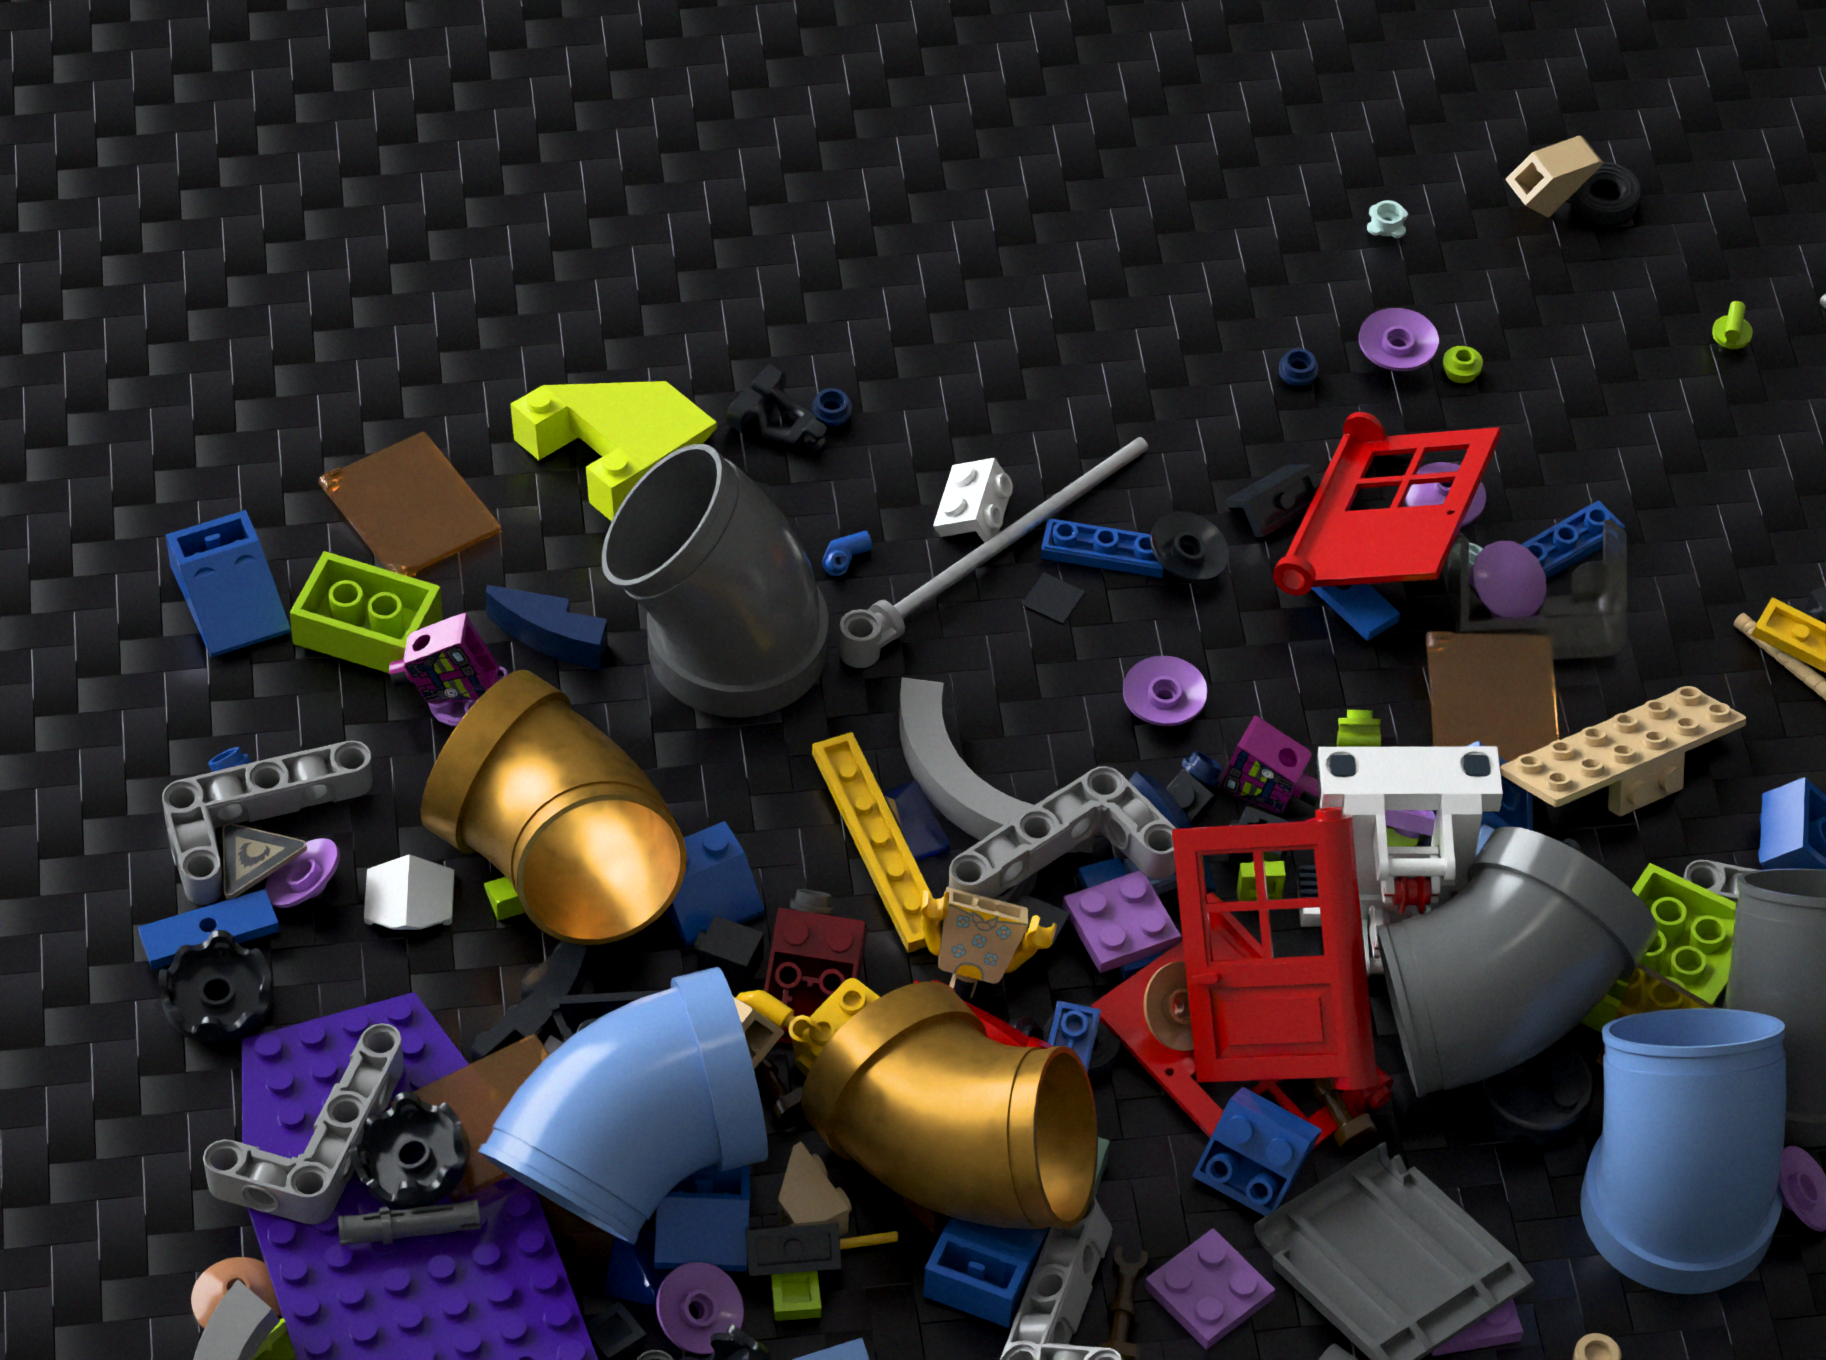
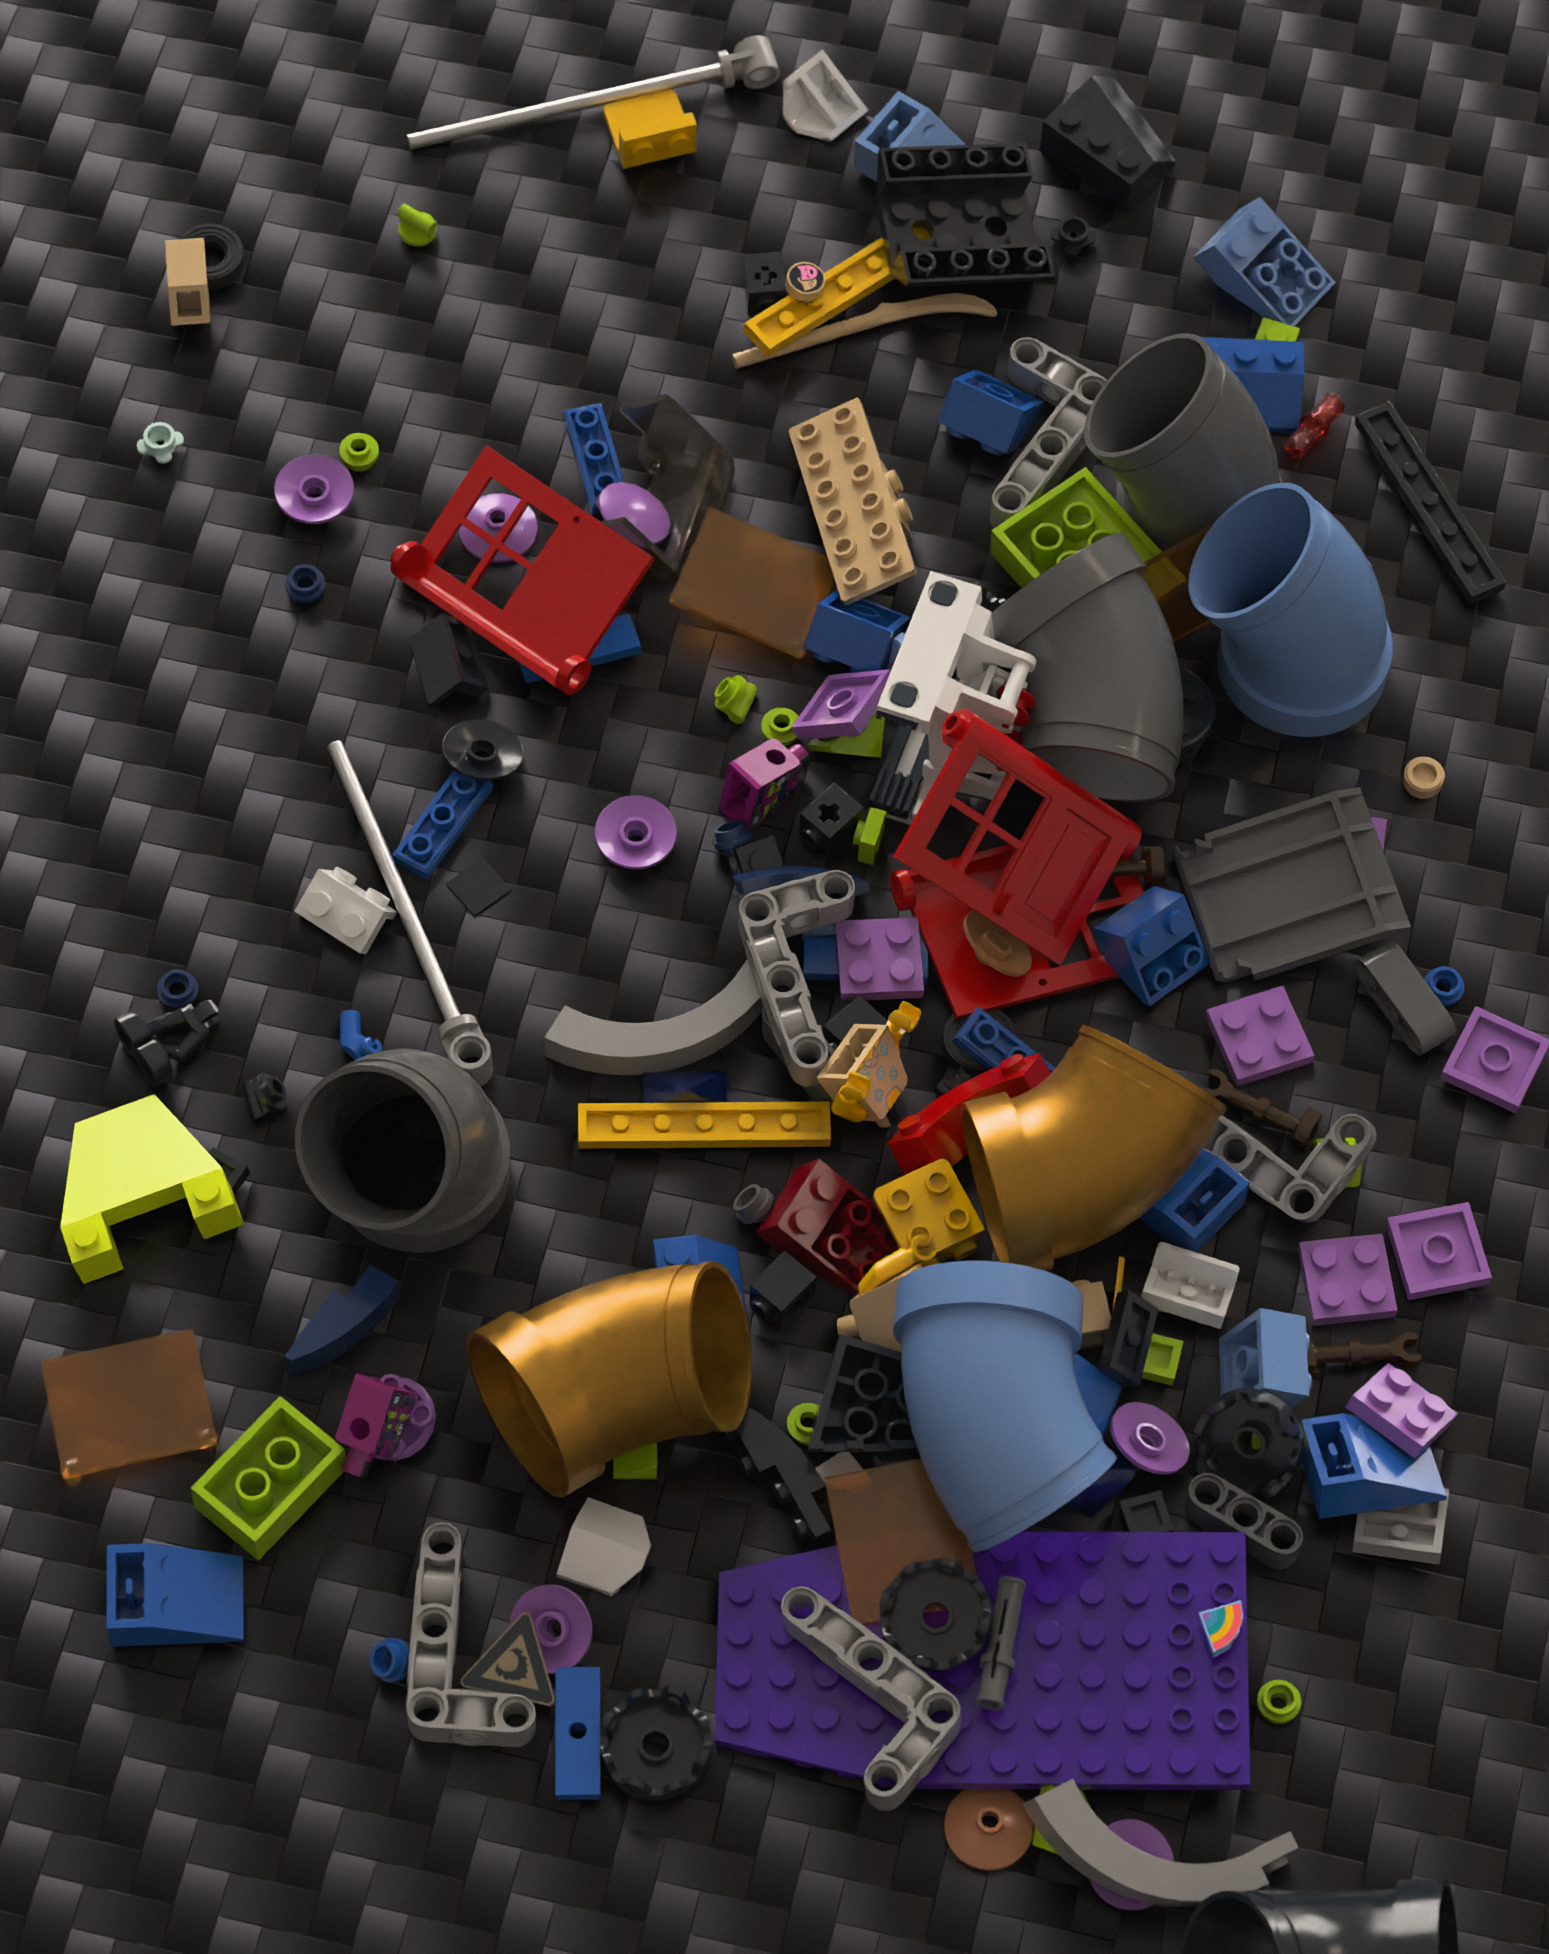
camera: 70 degrees left, 10 degrees up
none -> white bracket [1141,1242,1240,1329]

